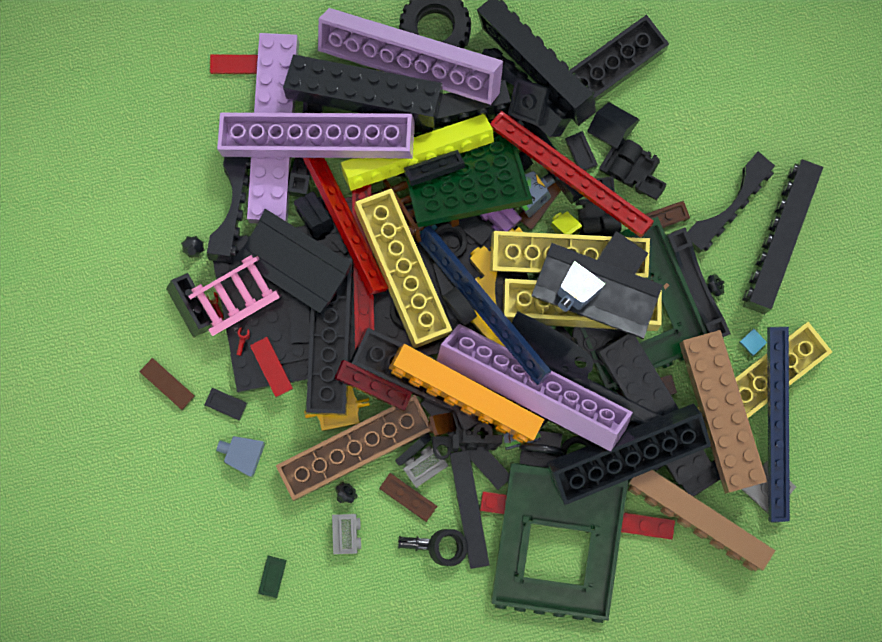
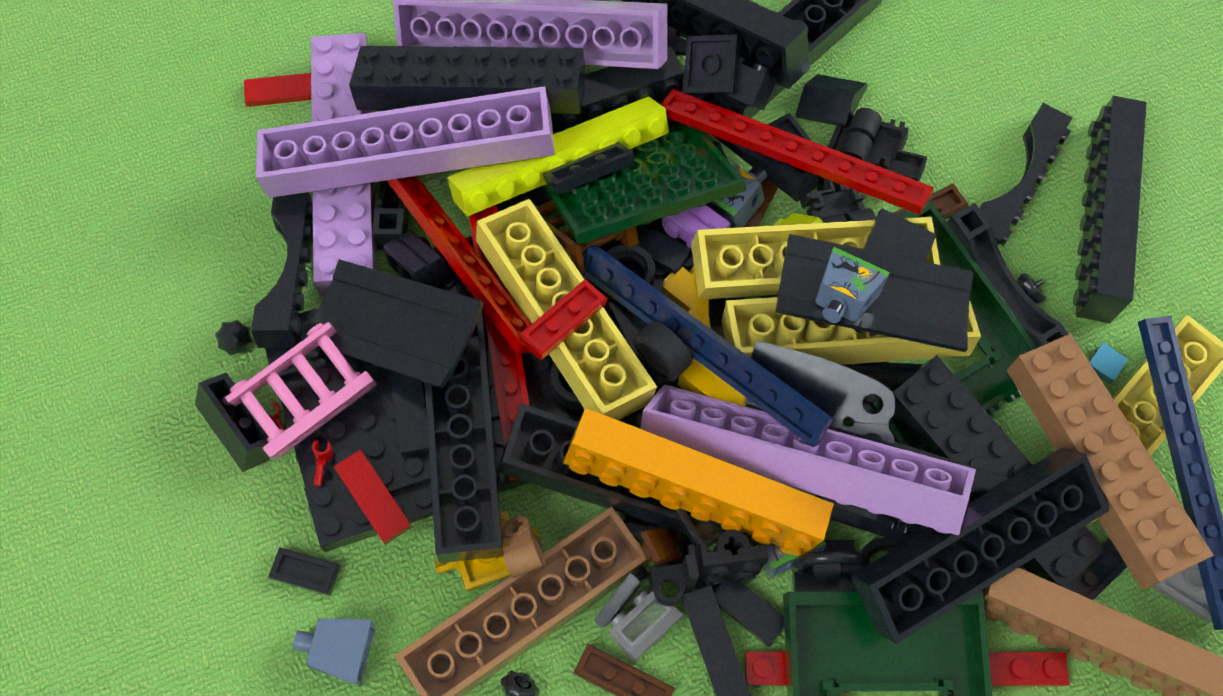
camera: 10 degrees left, 15 degrees down
reddish brown tile [139,358,195,411] -> none
dark red plate [334,360,412,411] -> none
none -> medium nougat piece [502,516,545,578]
none -> red tile [519,279,608,360]

